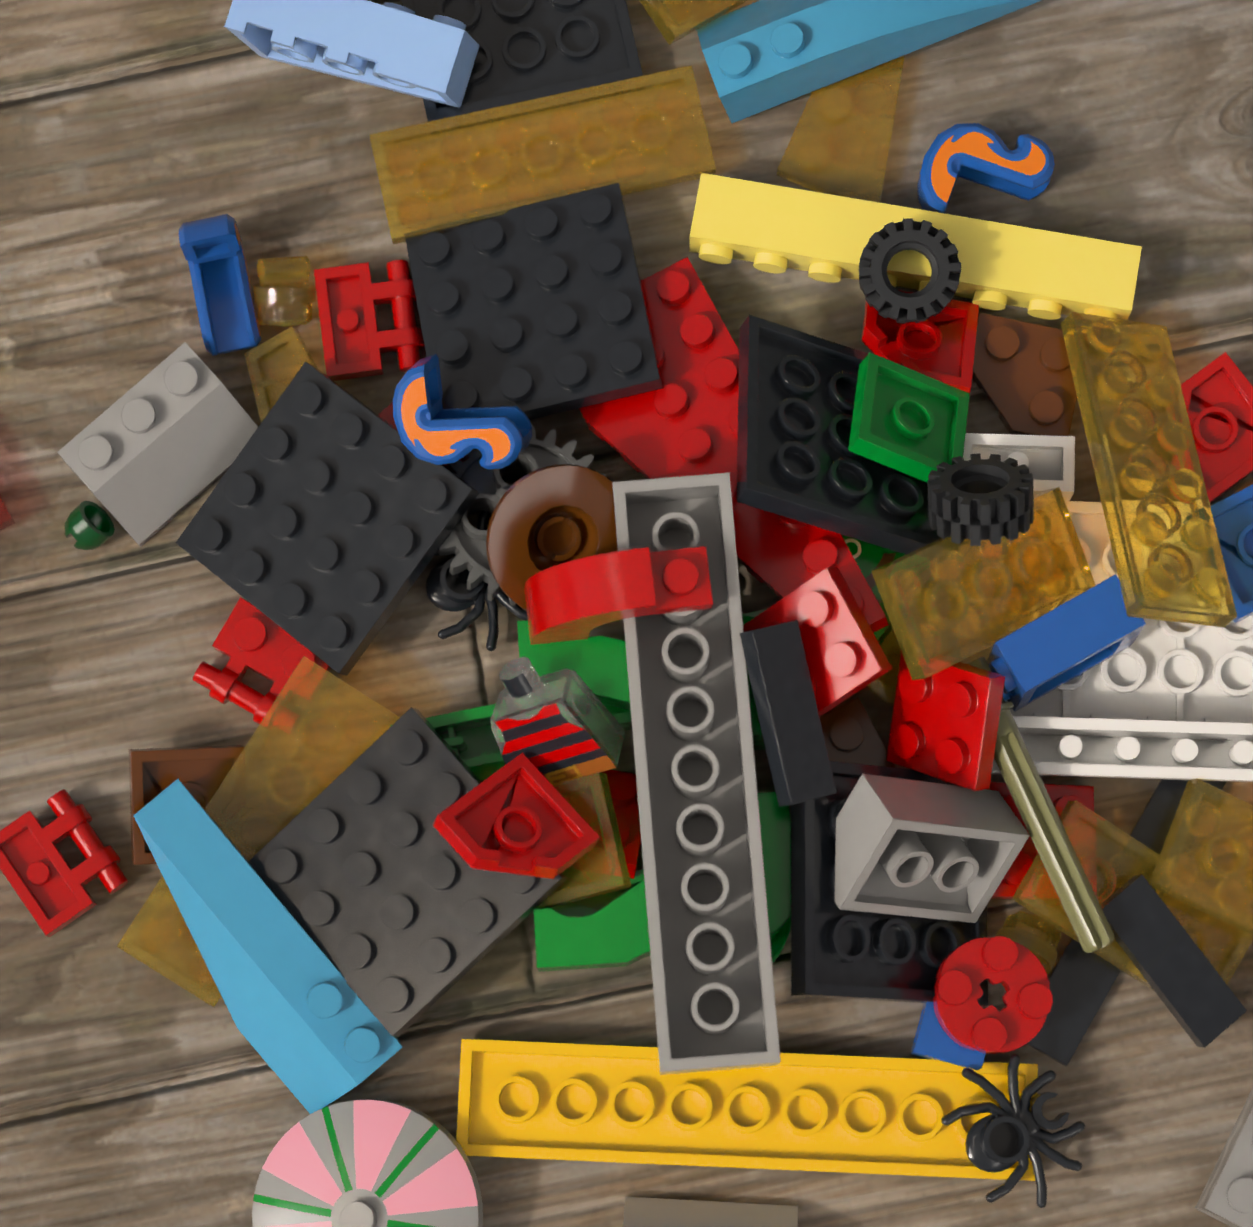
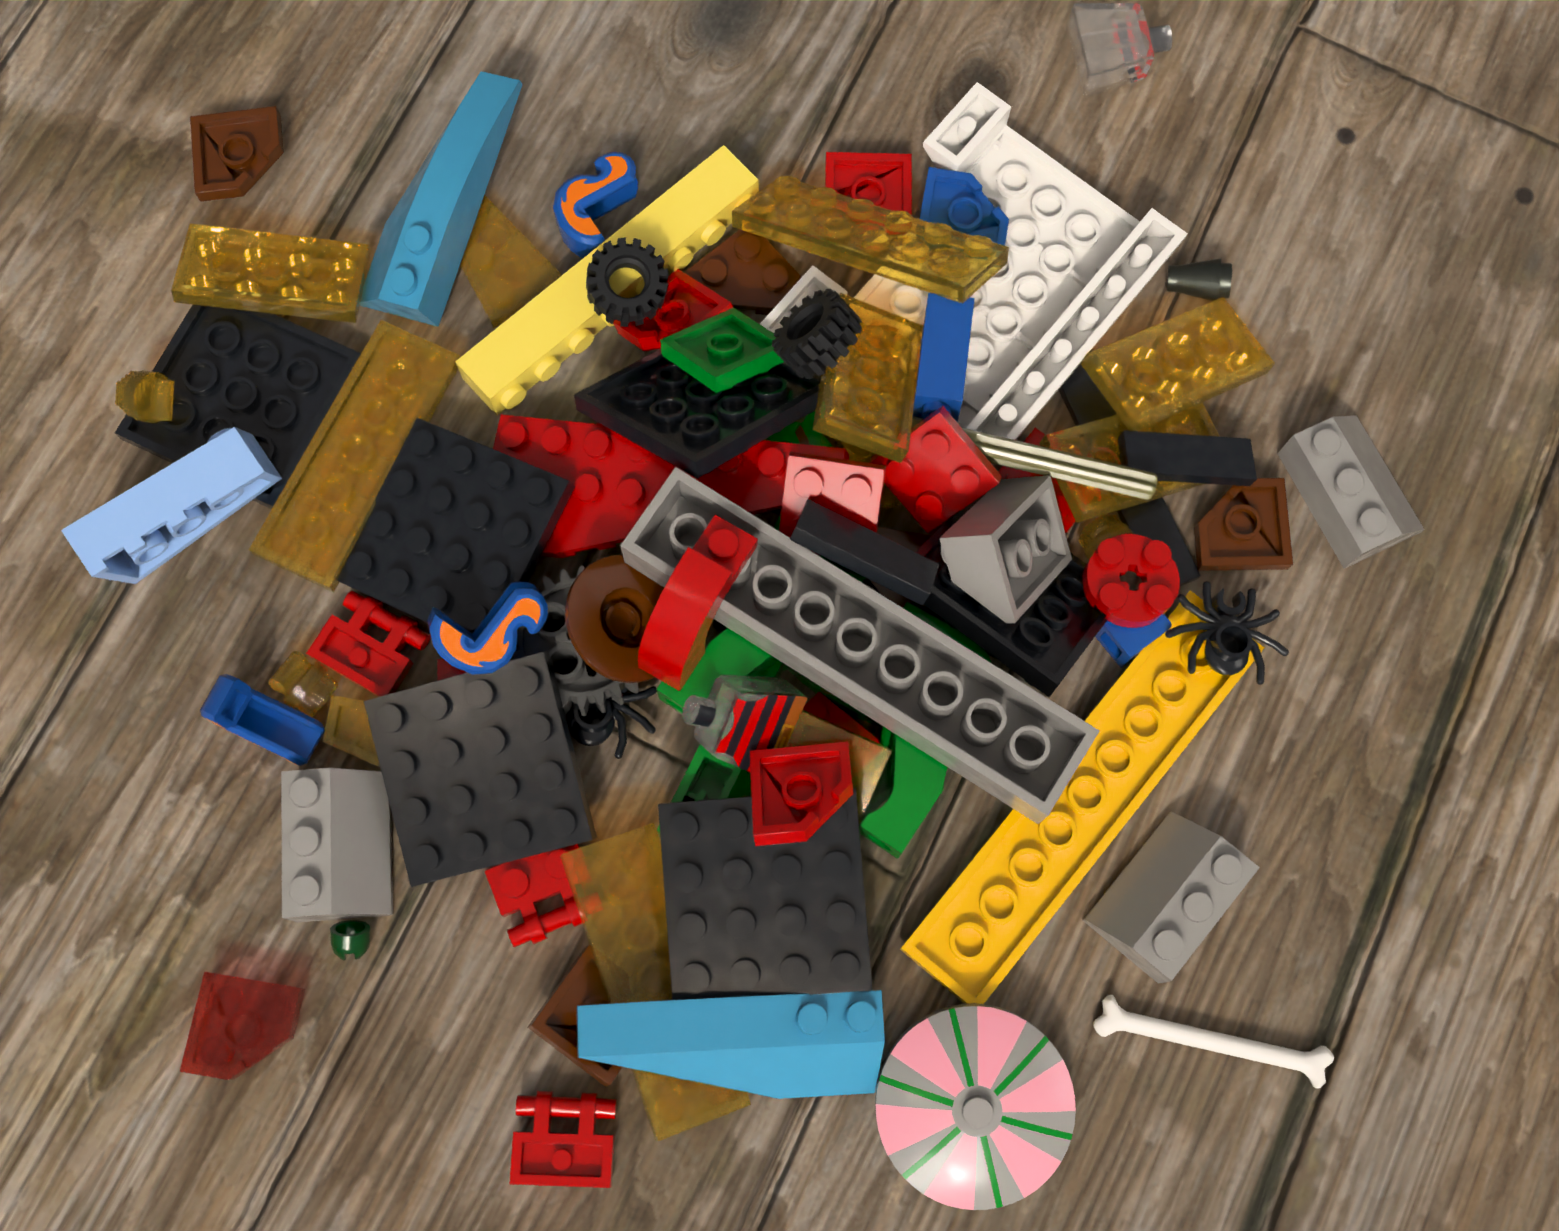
camera: 60 degrees left, 5 degrees down
none -> reddish brown plate [1194,478,1293,571]

